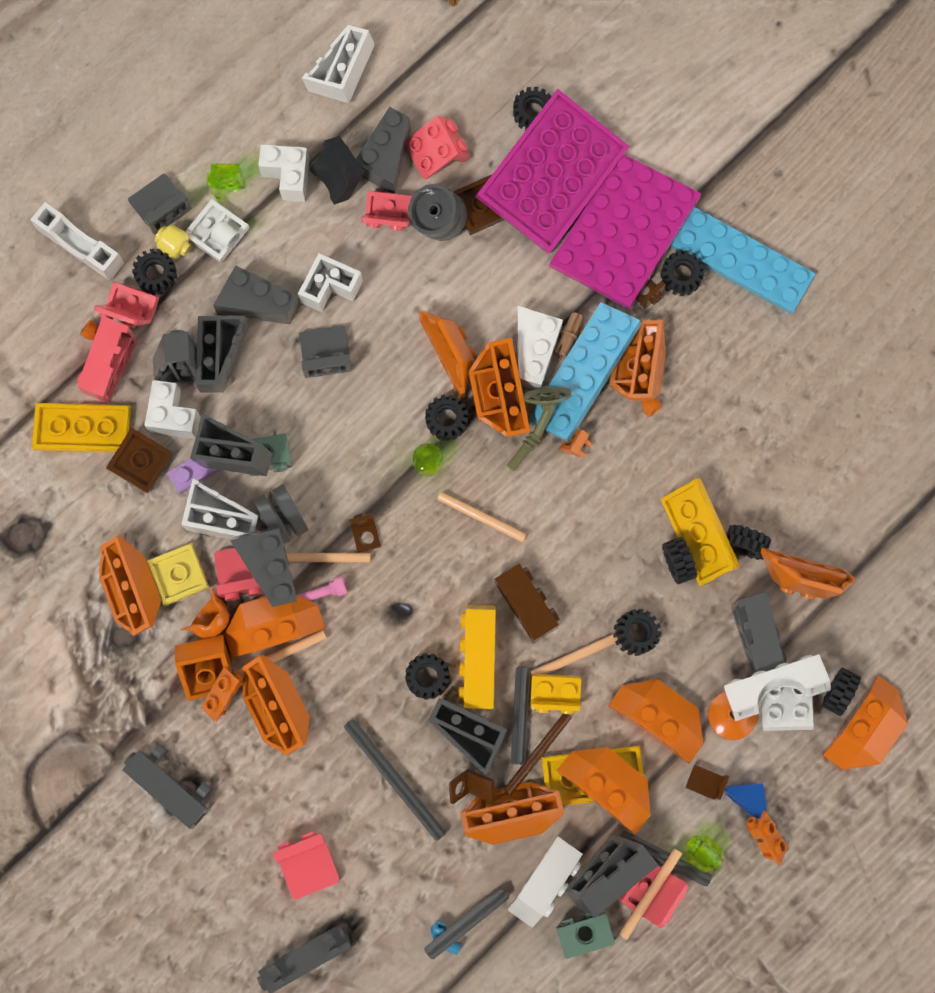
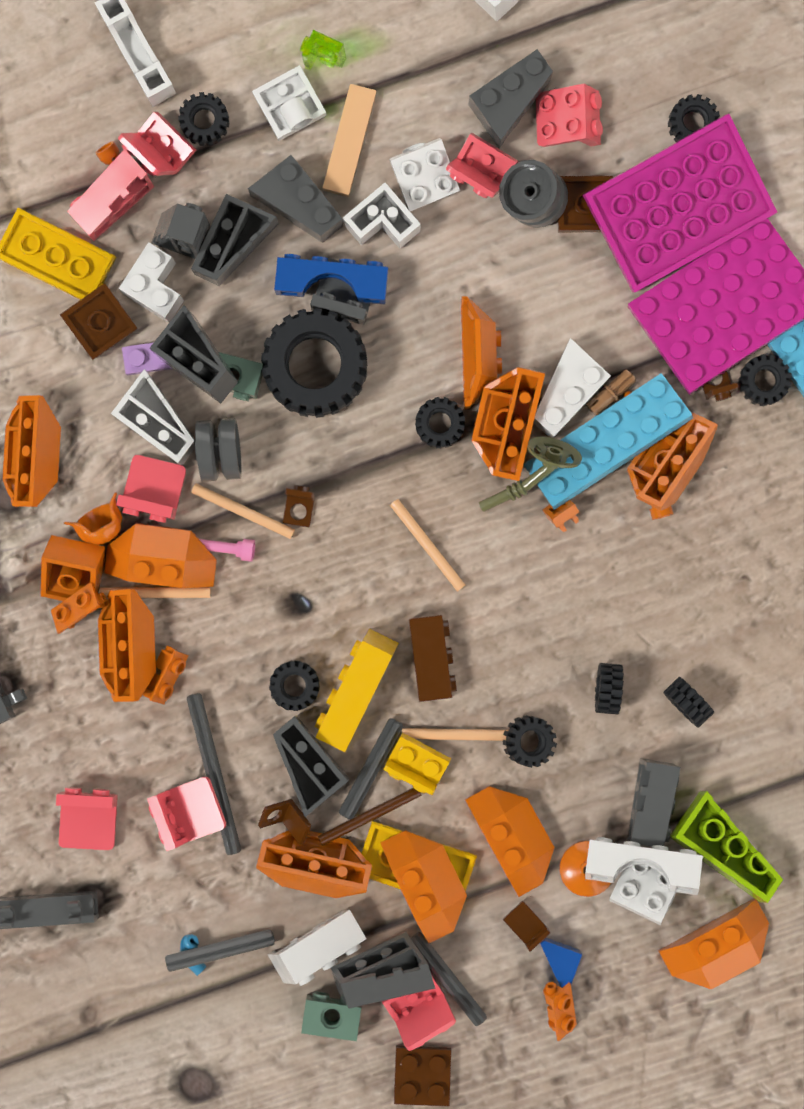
camera: 25 degrees right, 10 degrees up
dark grey bracket [128,174,192,235] -> none
light yellow plate [147,543,210,607] -> none
light yellow head [155,225,191,259] -> none
dark grey wedge [230,526,297,607] -> none
white brick [259,145,310,202] -> none
black brick [310,136,365,205] -> none
clear neon green head [412,443,443,477] -> none
light nougat bar [619,848,682,940] -> none
yellow tile [661,478,740,587] -> none
clear neon green head [685,834,723,872] -> none
orange wedge [761,548,856,600] -> none
black tyre [822,667,861,716] -> none
none -> orange hinge [143,645,189,705]
none -> bracket [147,776,226,851]
none -> black tyre [261,308,368,418]
none -> blue arch [274,254,388,305]
none -> light nougat tile [322,84,377,197]
none -> white plate [389,138,460,211]
none -> reddish brown plate [394,1046,452,1106]
none -> lime wedge [670,791,783,903]

